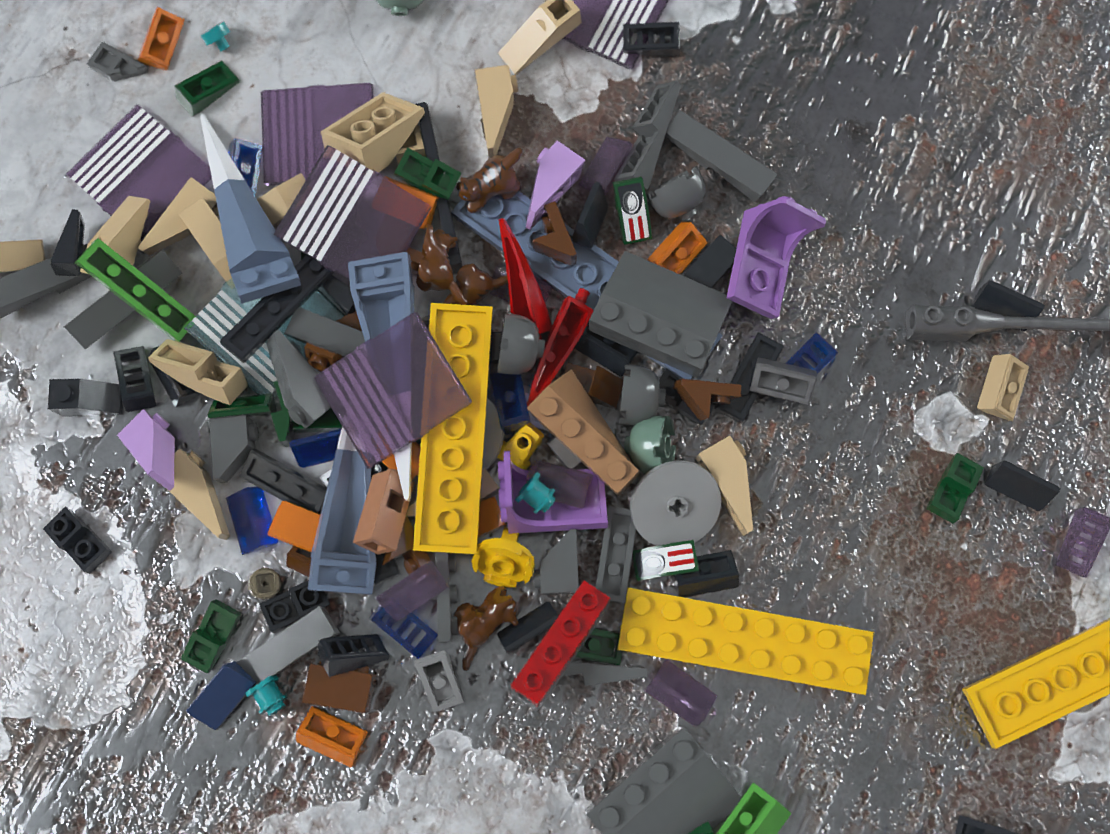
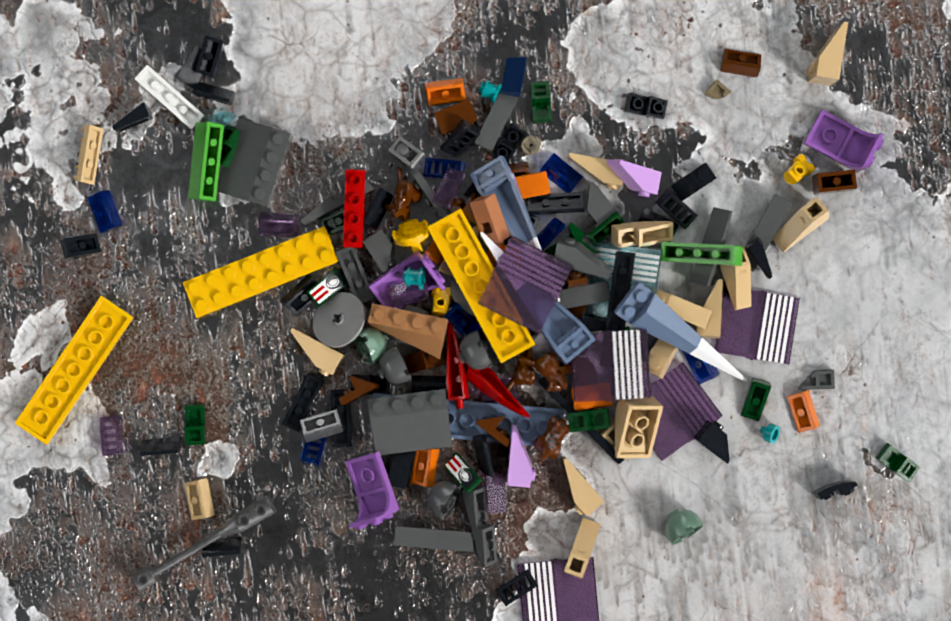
camera: 145 degrees right, 10 degrees up
none -> black tile [282,372,325,432]
none -> black slope [693,420,730,464]

